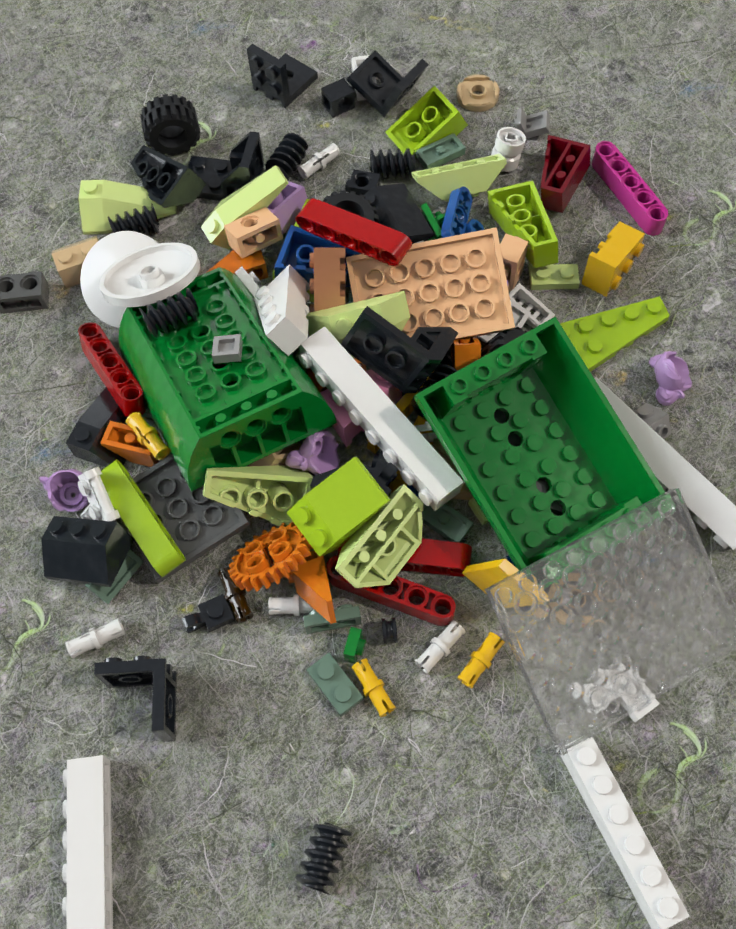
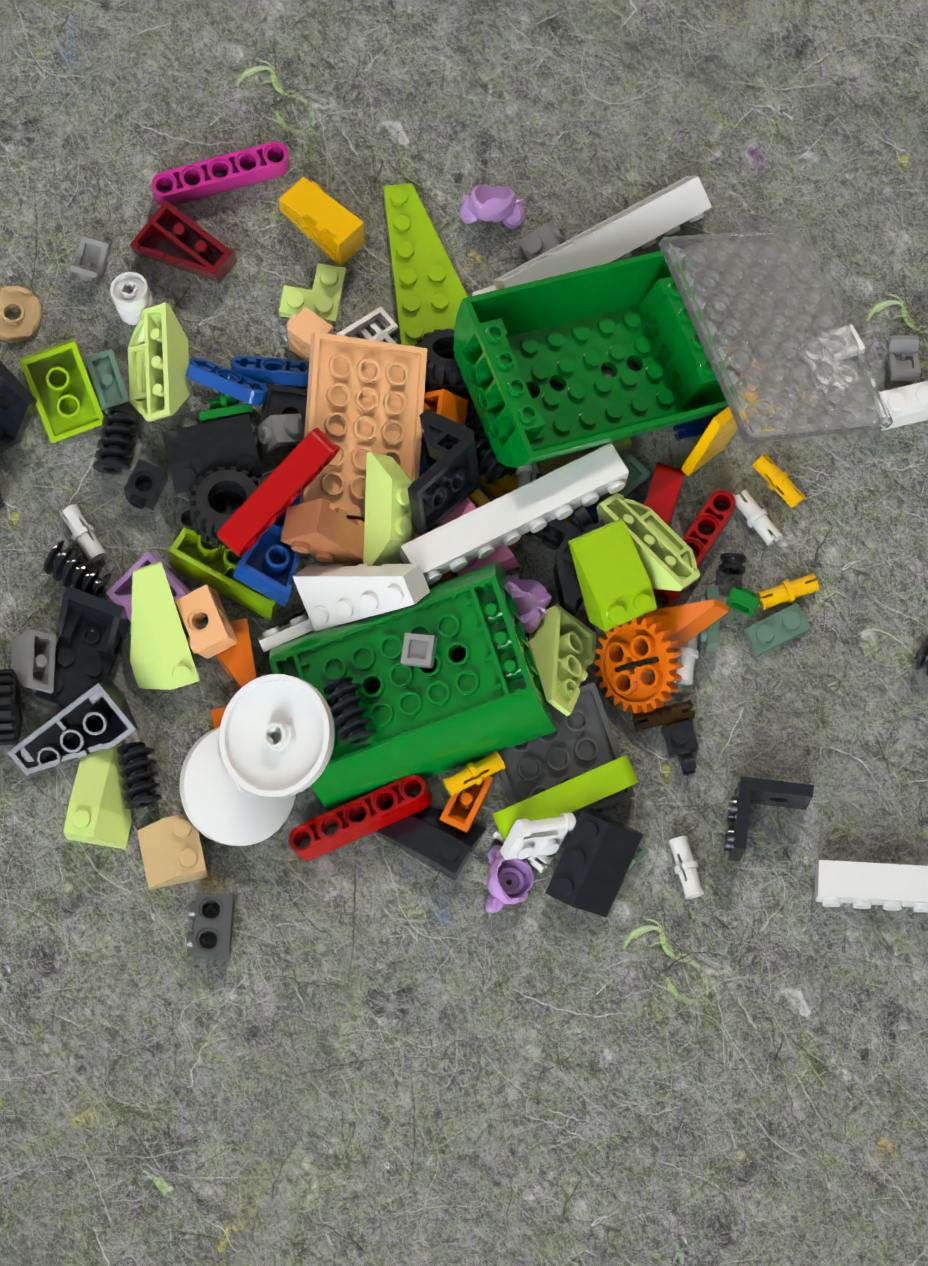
camera: 85 degrees left, 10 degrees up
lime wedge [487,180,558,268] -> none
none -> light grey slope [10,629,56,693]
none -> light grey bracket [887,335,921,381]

